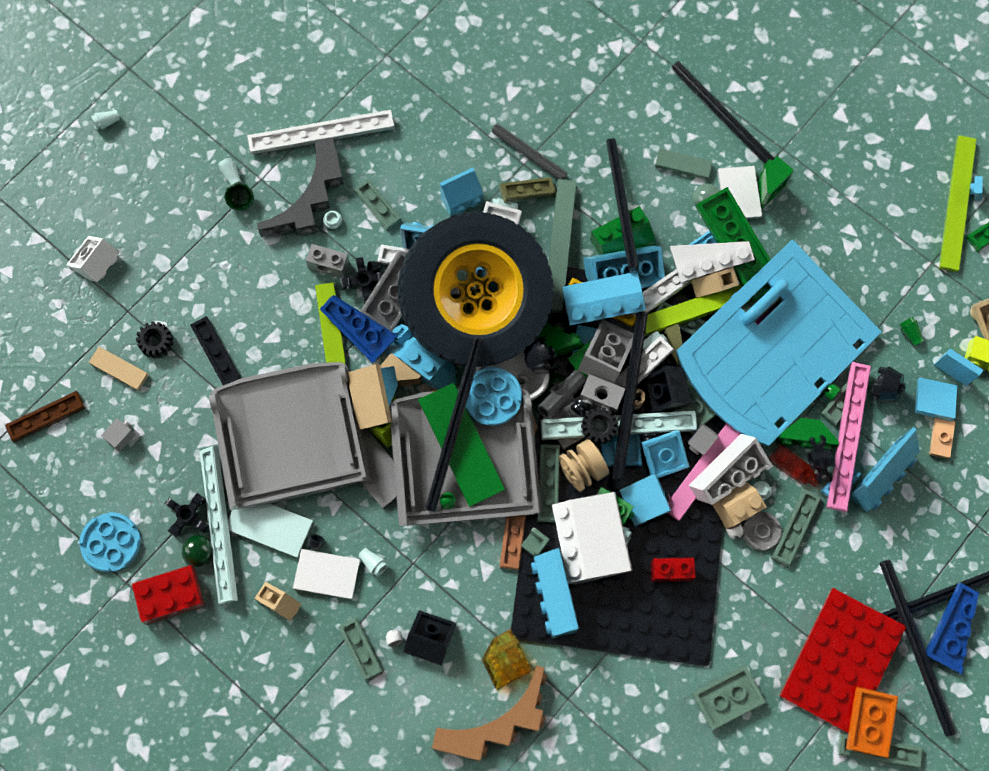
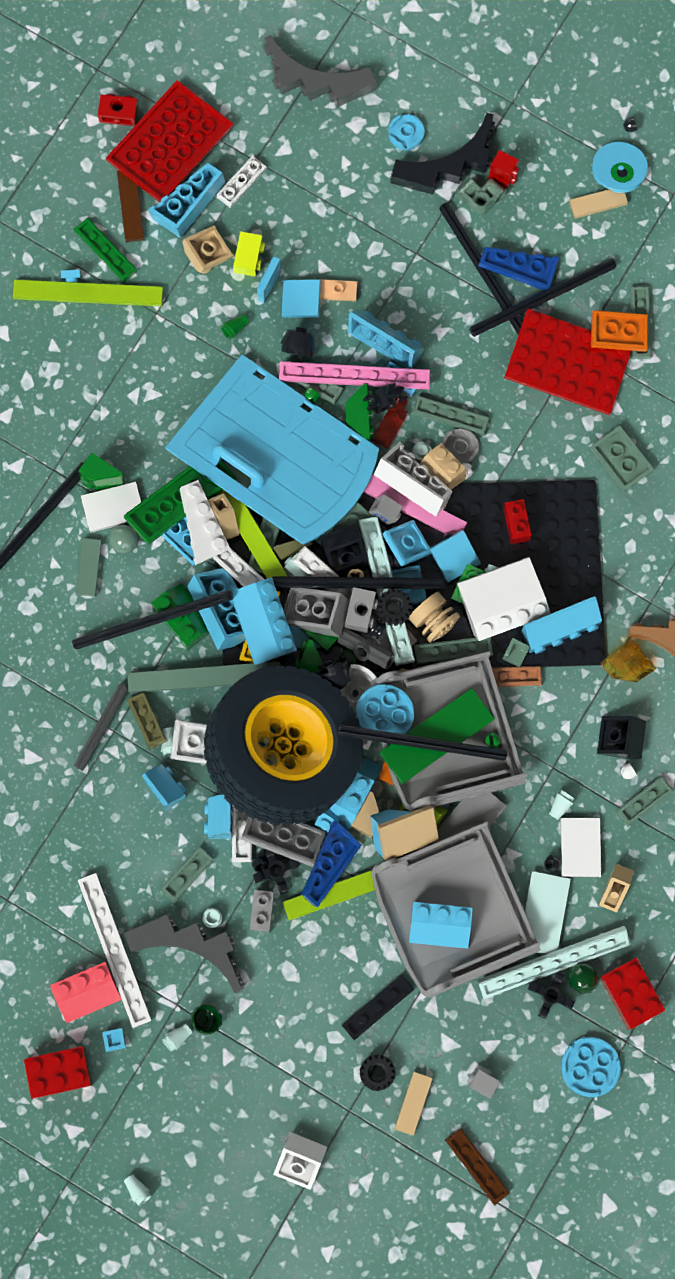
camera: 100 degrees left, 5 degrees up
none -> red brick [24,1046,92,1099]
none -> coral slope [50,962,122,1023]
none -> medium azure plate [102,1028,126,1052]
none -> medium azure slope [409,902,473,949]

